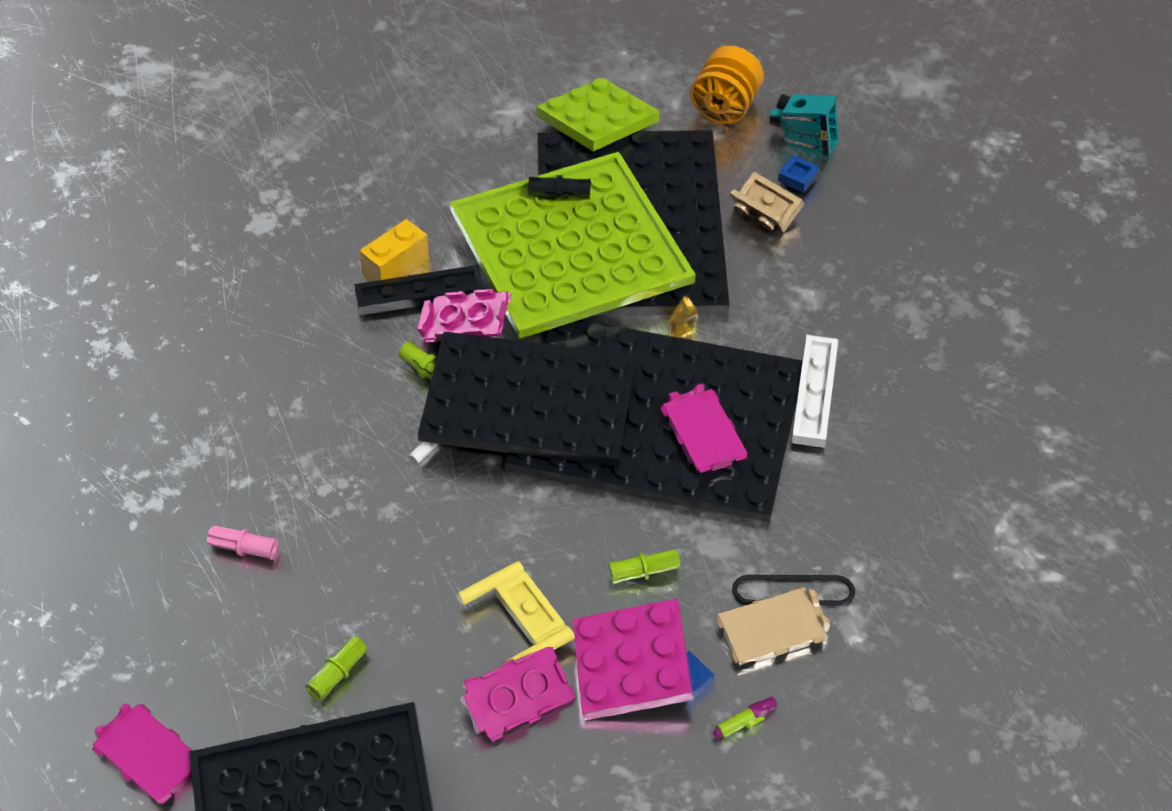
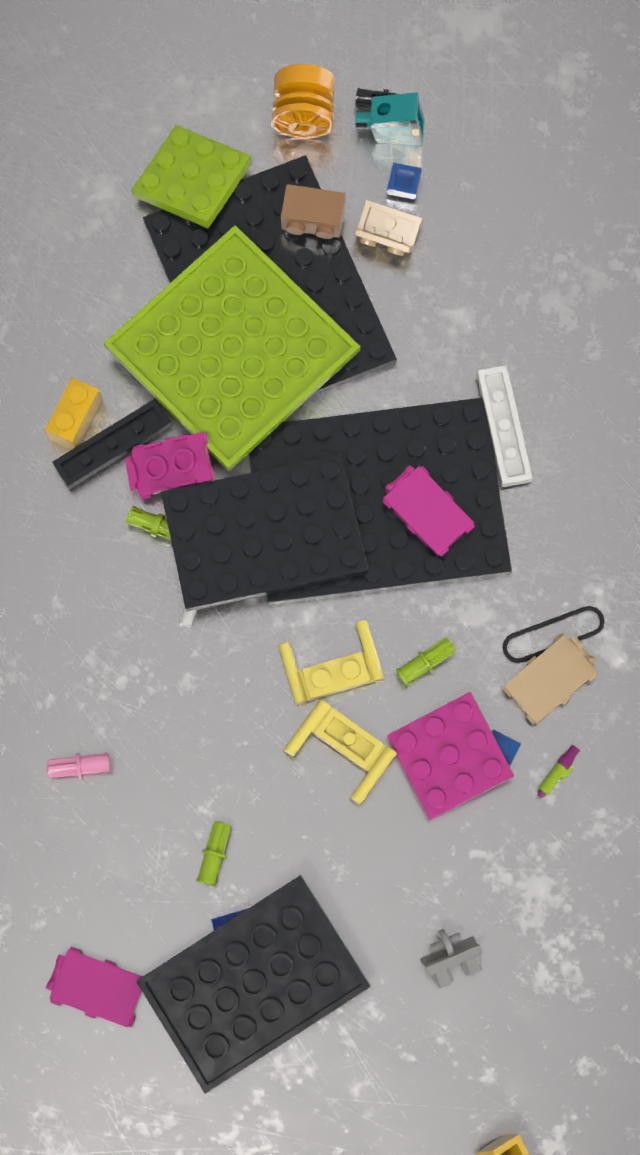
camera: 20 degrees left, 25 degrees up
dark pink piece [460,646,576,742] -> none
black pin [528,175,591,200] -> none
clear yellow slope [668,297,698,338] -> none
none -> light yellow plate [278,620,385,705]
none -> medium nougat brick [281,184,346,239]

